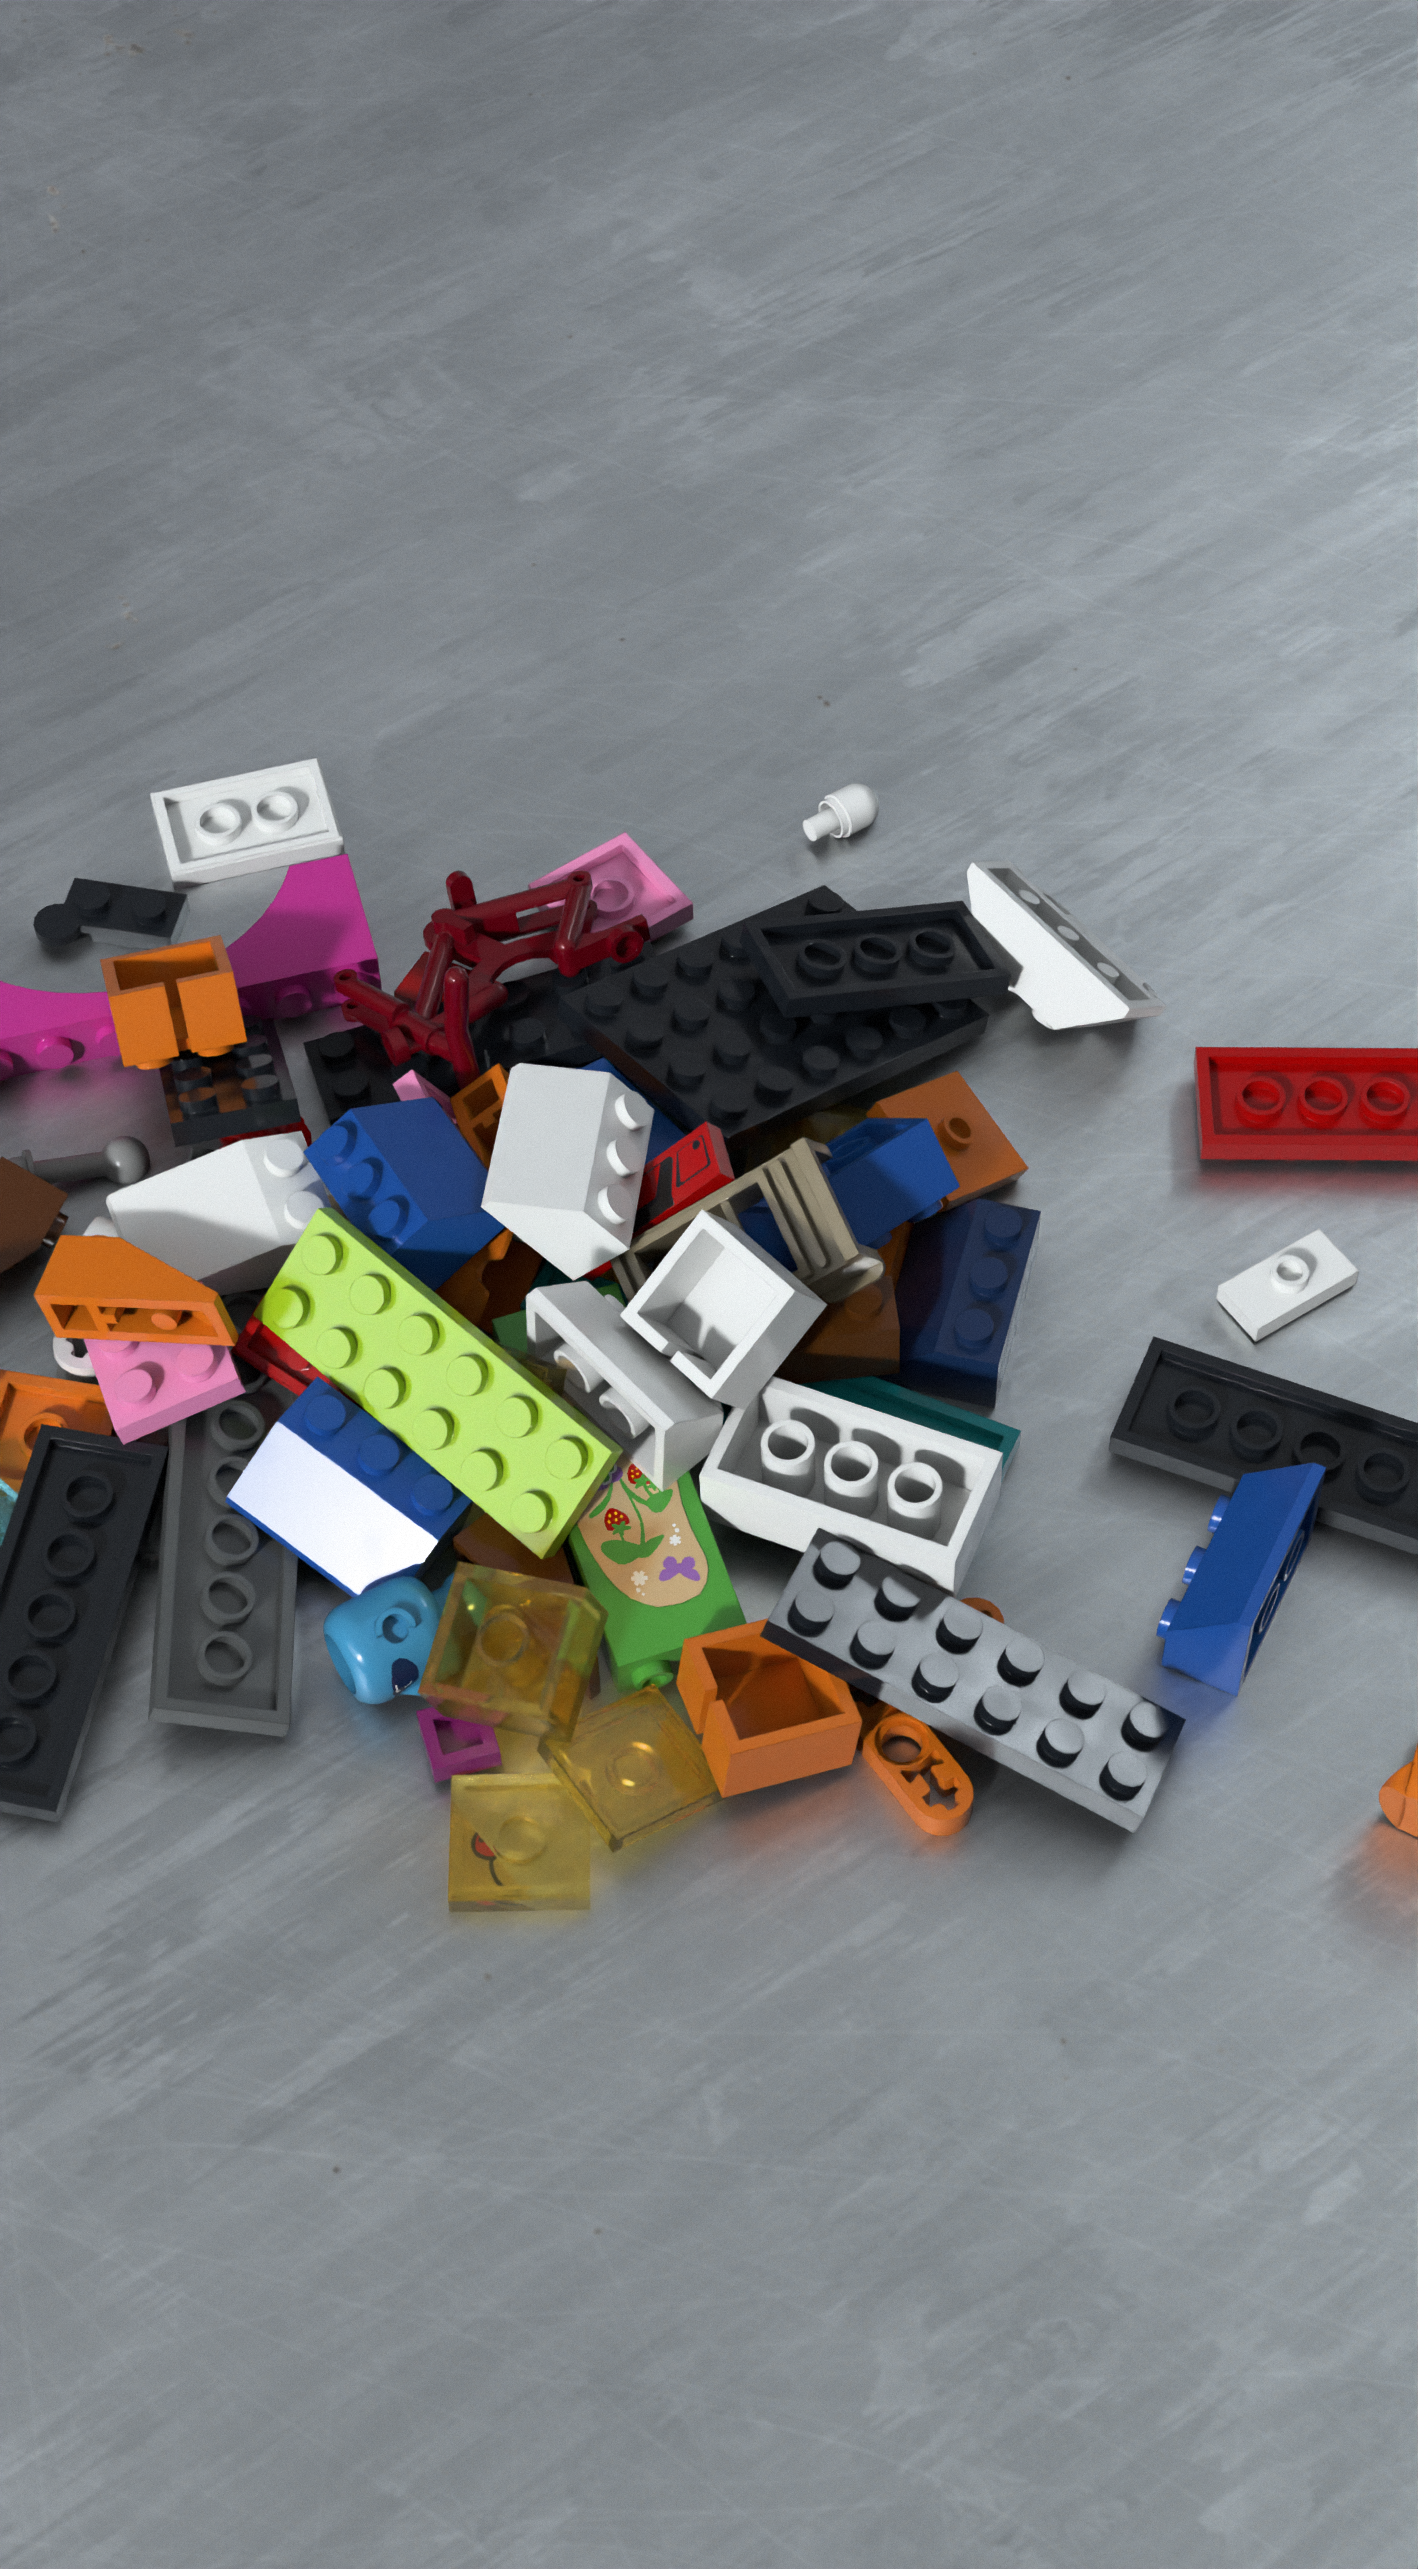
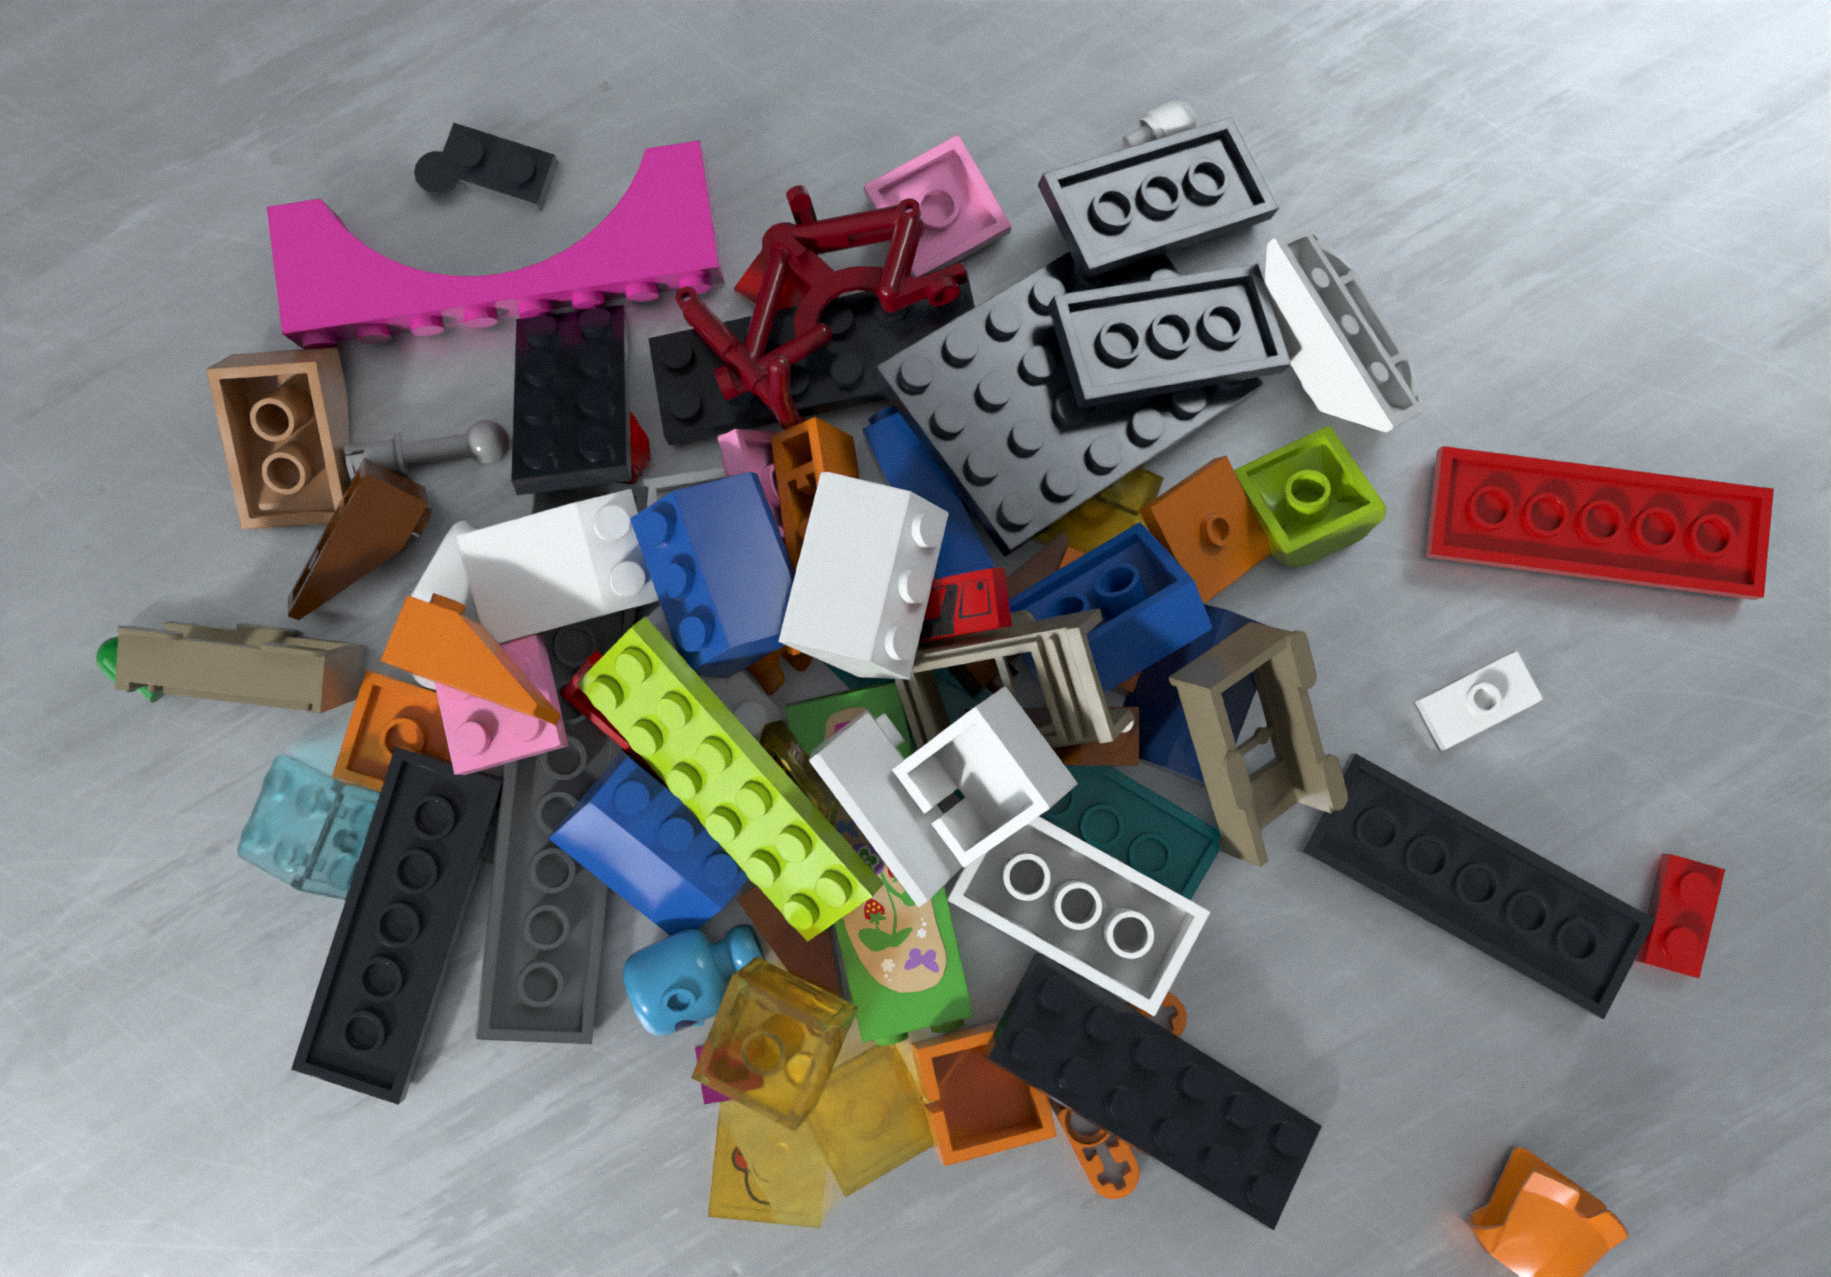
camera: 10 degrees right, 30 degrees up
orange piece [100,935,247,1070] -> none
white tile [150,757,345,890] -> none
blue slope [1156,1462,1327,1696] -> none
none -> plate [1038,117,1279,280]
none -> dark tan piece [1169,622,1348,867]
none -> lime slope [1234,425,1386,567]

